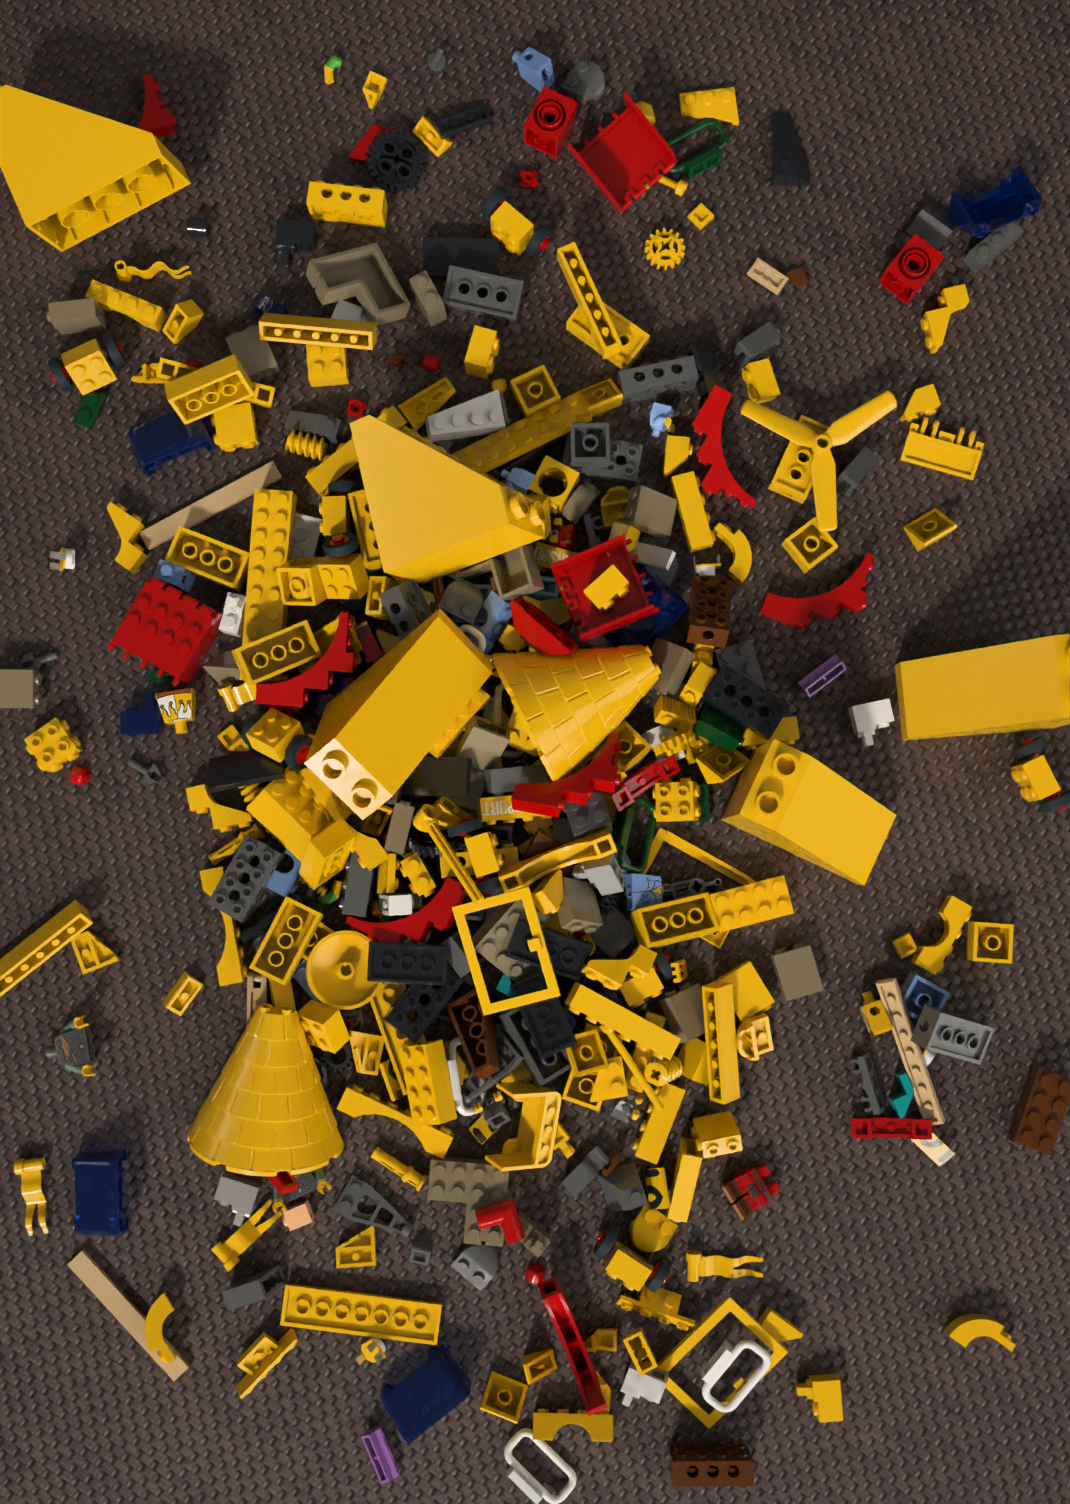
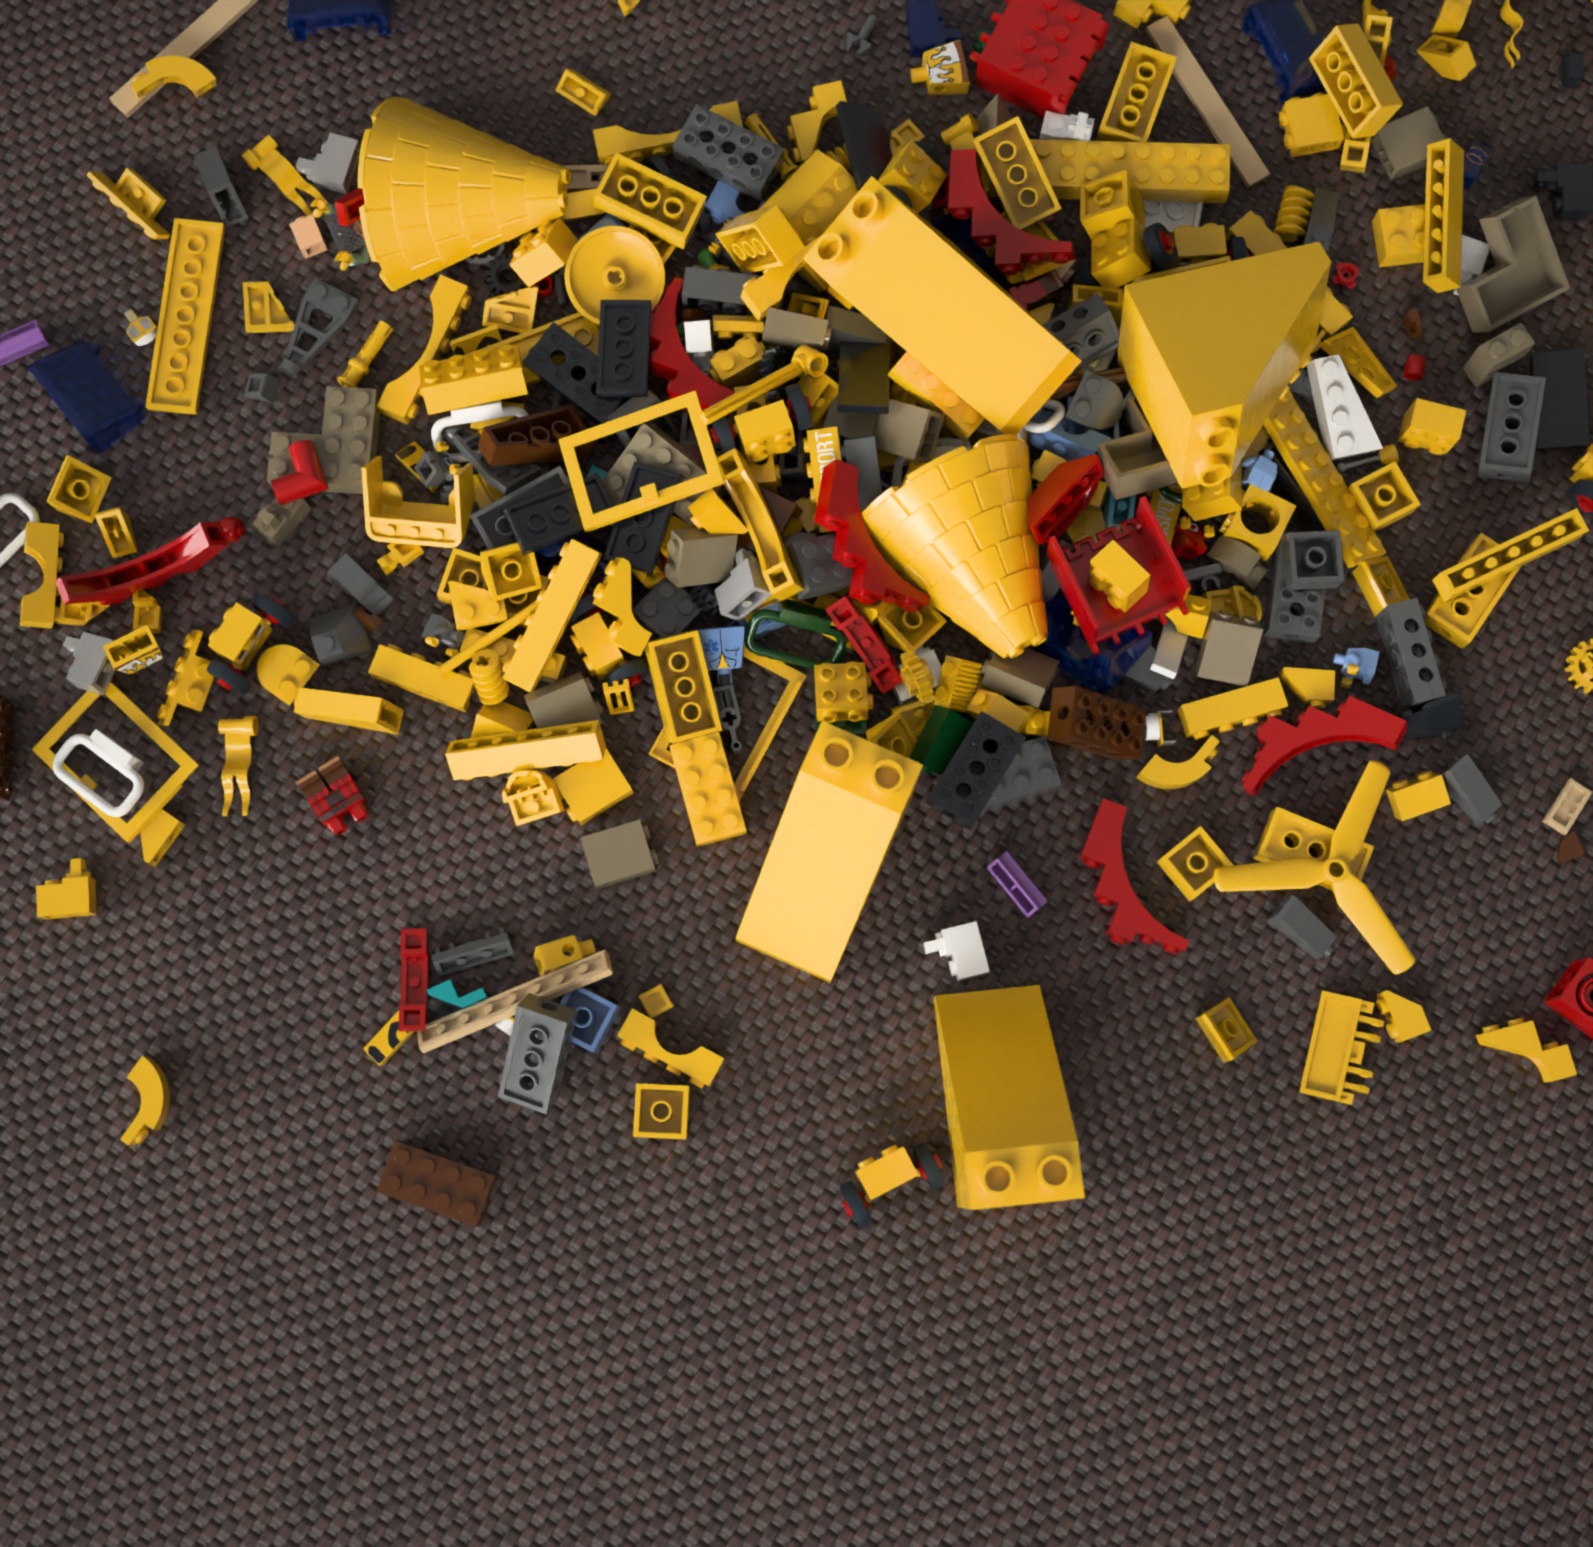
camera: 90 degrees right, 5 degrees down
medium blue torso [153,559,196,594] -> none
dark grey slope [450,1241,500,1291] -> none
yellow slope [644,1167,670,1210] -> none
yellow brick [690,1111,742,1158] -> none
yellow brick [740,716,800,750] -> none

